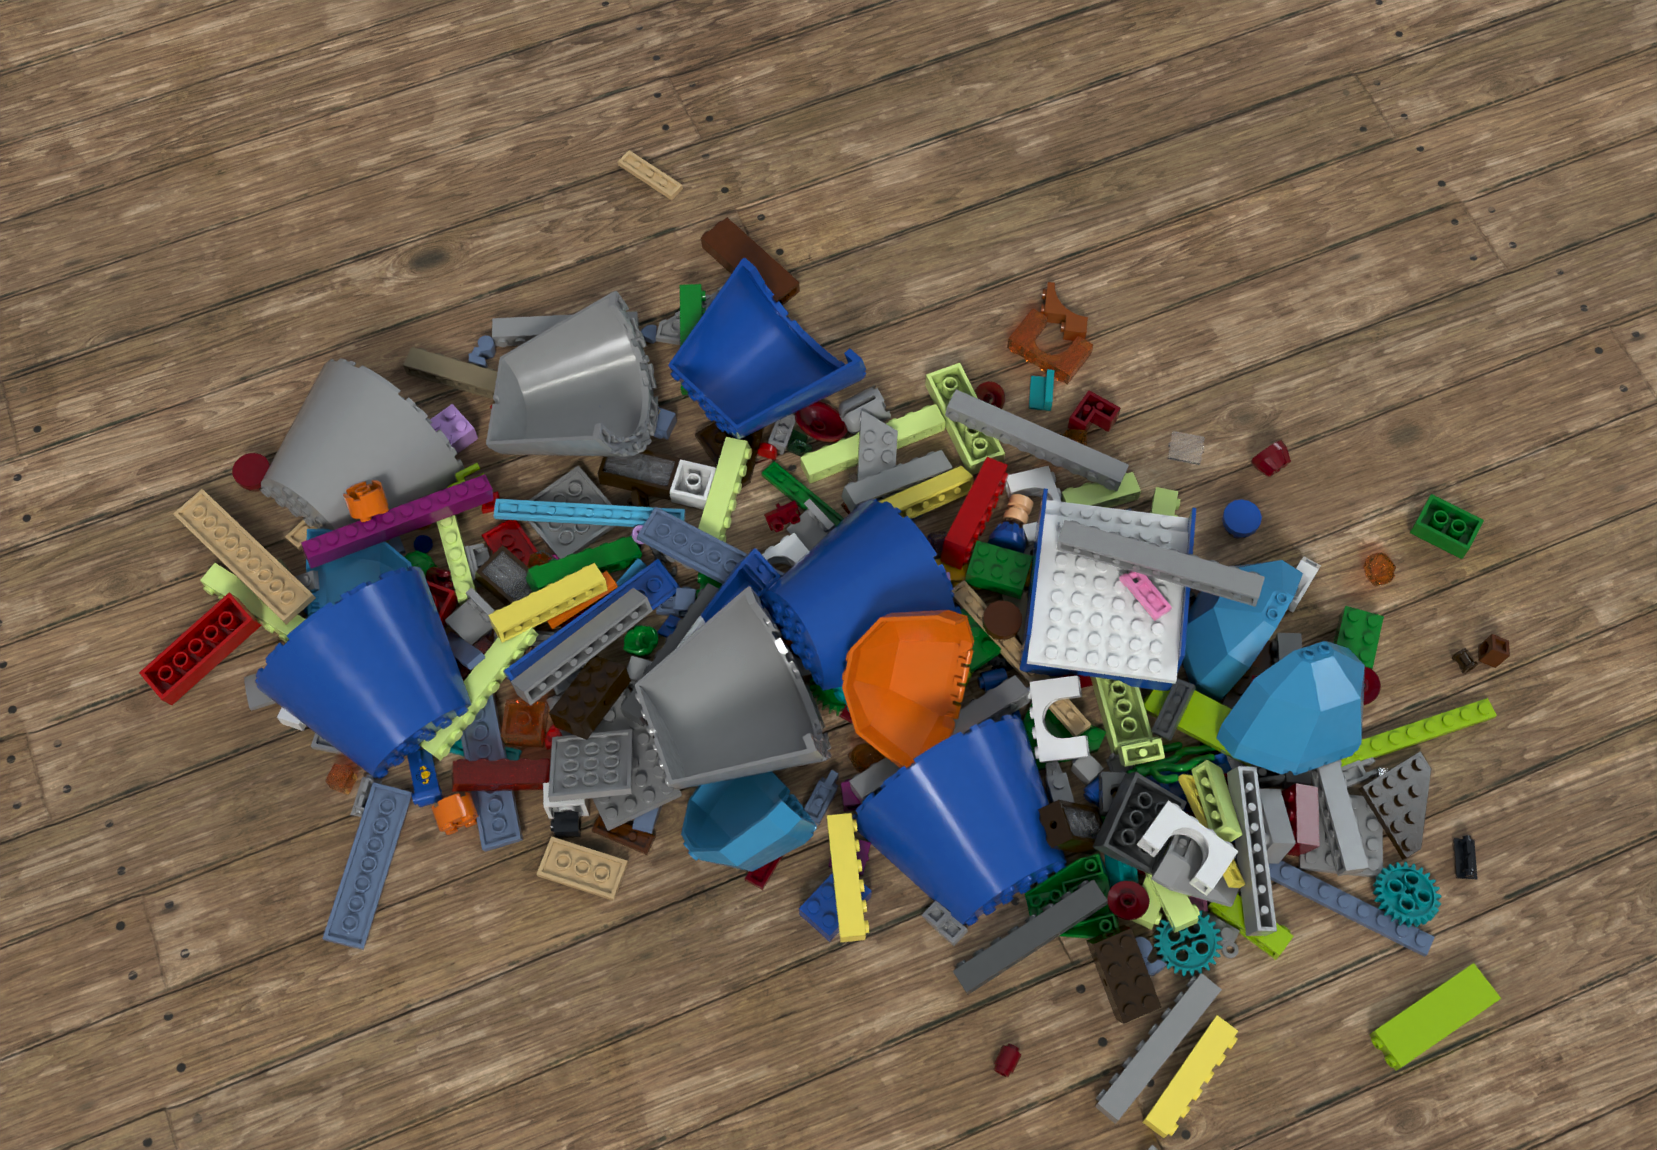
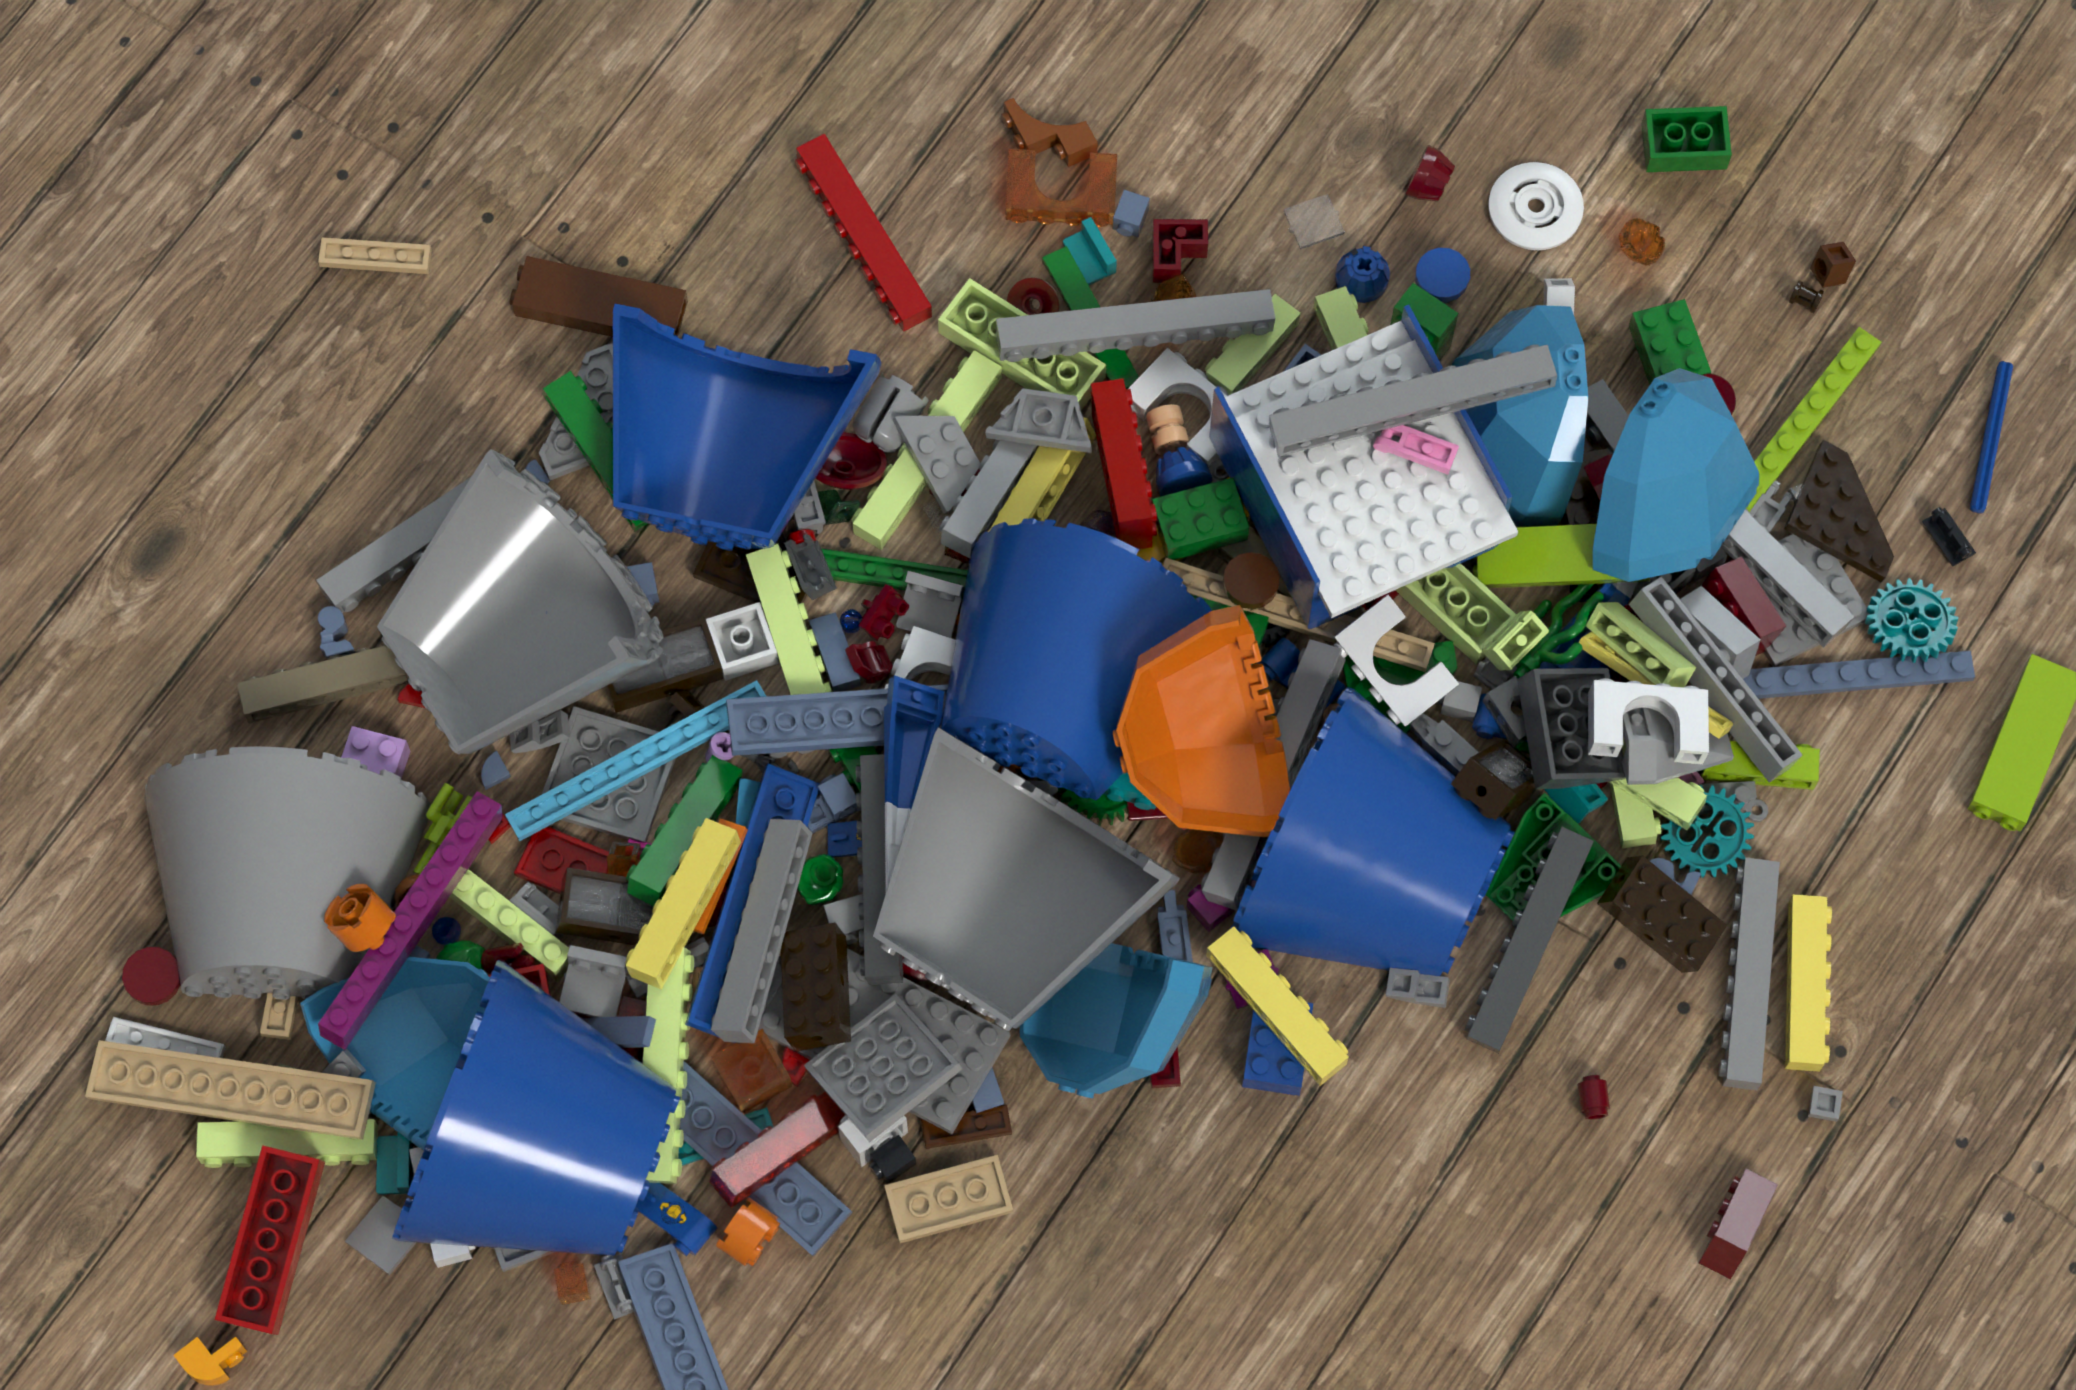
camera: 35 degrees left, 5 degrees up
dark red dish [1107,881,1149,920] -> none
dark grey plate [1151,678,1196,741] -> none
none -> white tile [105,1017,226,1058]
none -> light orange brick [173,1336,247,1386]
none -> sand blue tile [481,751,511,790]
none -> light grey slope [510,710,570,753]
none -> dark grey hinge [784,534,837,600]
none -> red brick [795,133,932,332]
none -> sand blue slope [809,612,861,692]
none -> clear blue hinge [840,609,862,633]
none -> dark red piece [845,641,893,684]
none -> light grey wing [985,388,1092,453]
none -> green tile [1042,246,1139,389]
none -> sand blue brick [1113,190,1150,237]
none -> blue piece [1335,246,1390,303]
none -> green brick [1390,283,1459,361]
none -> white piece [1488,162,1584,250]
none -> blue axle [1970,361,2013,514]

